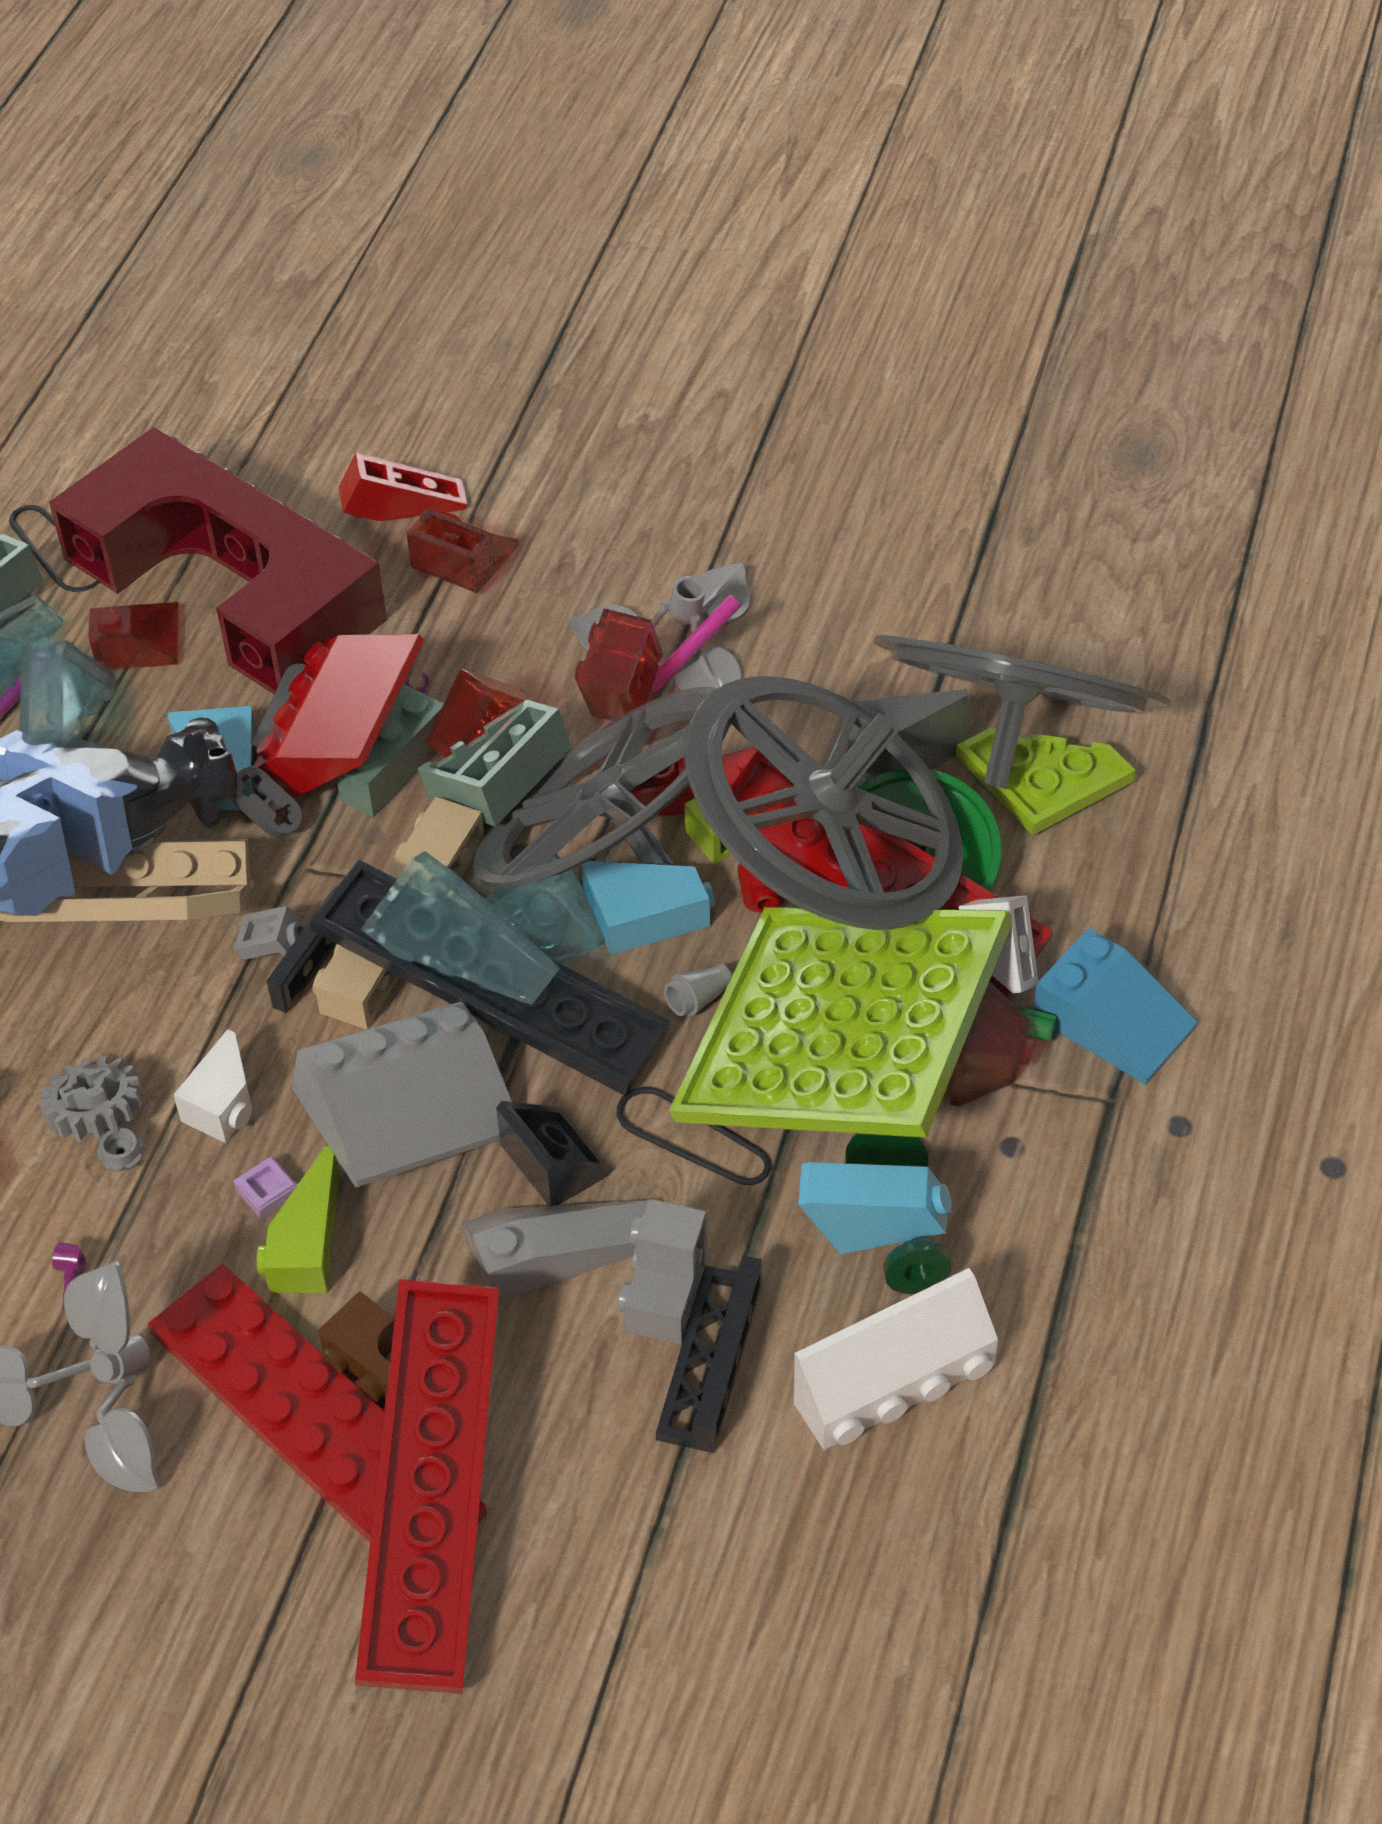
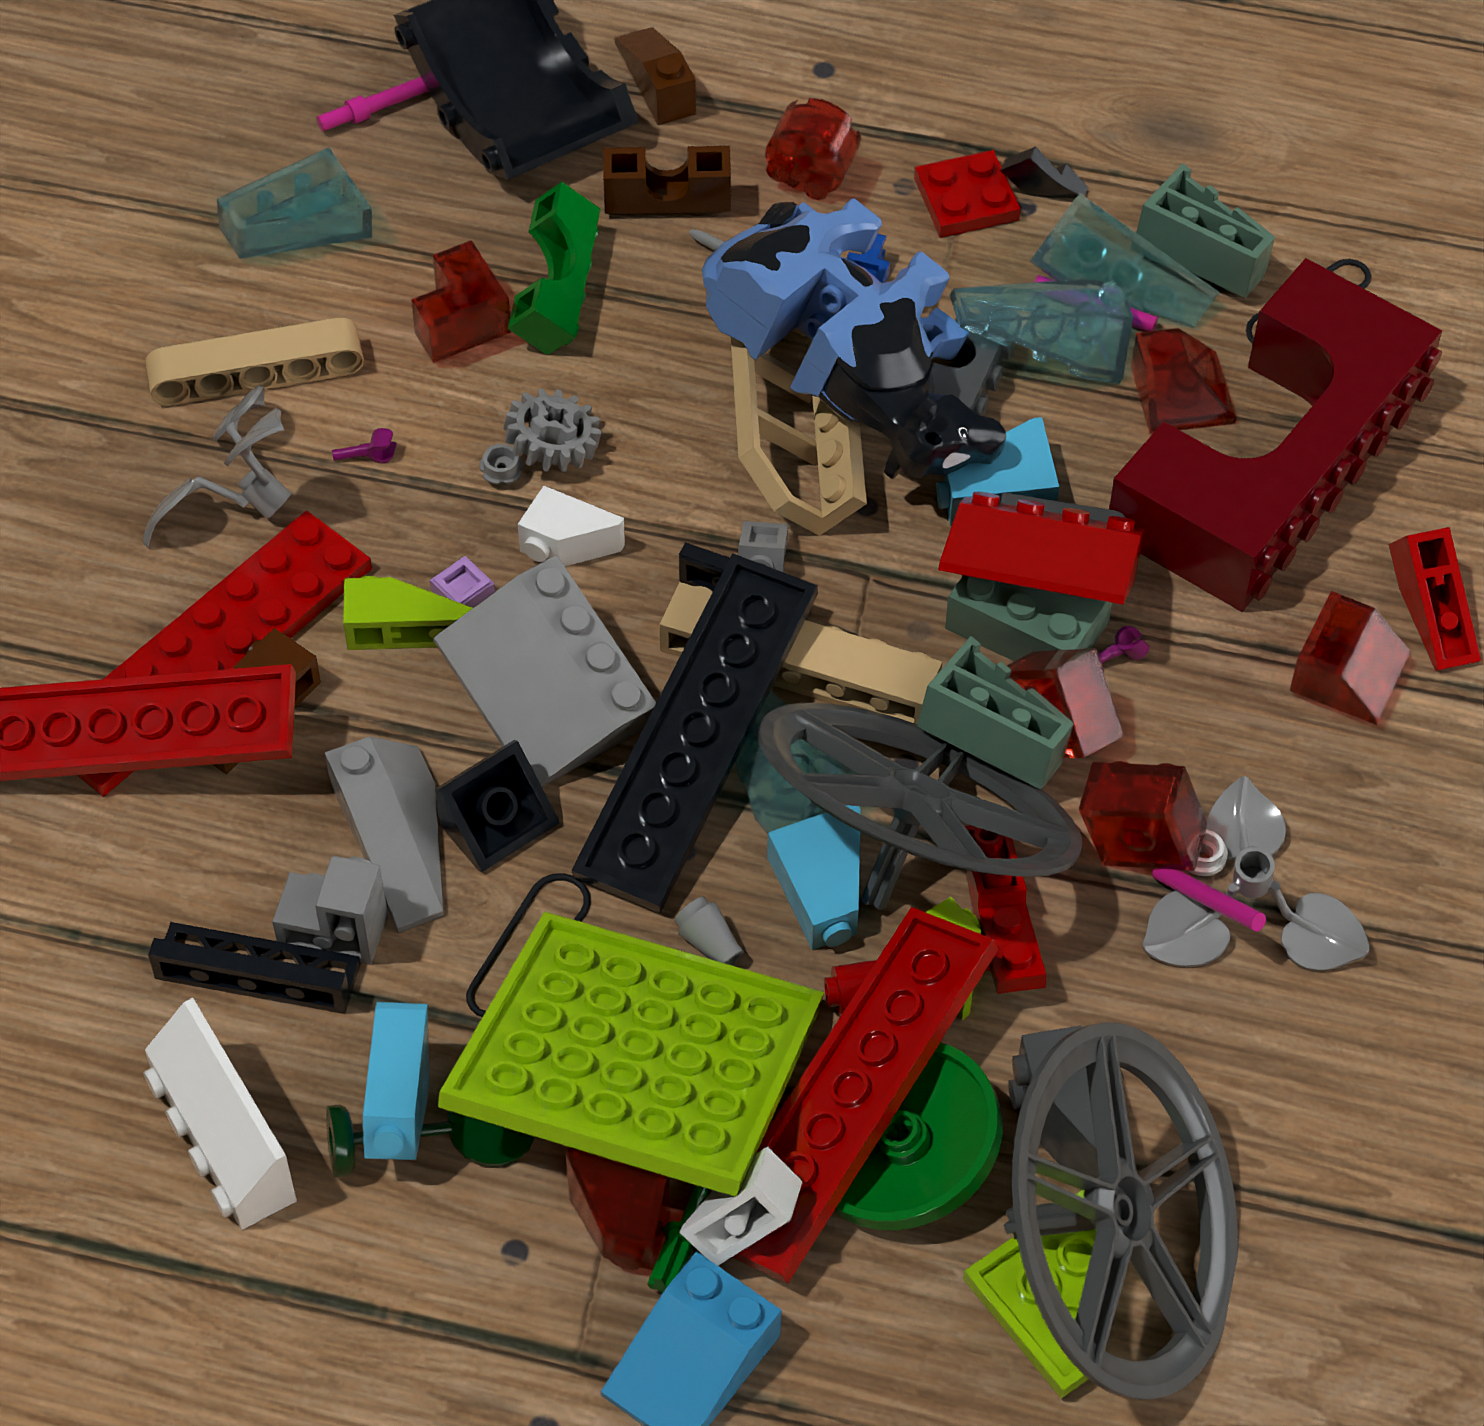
camera: 85 degrees right, 5 degrees up
dark grey beam [230,766,302,837] -> none
clear light blue wedge [361,851,560,1005] -> none
dark grey wheel [685,676,963,930] -> none

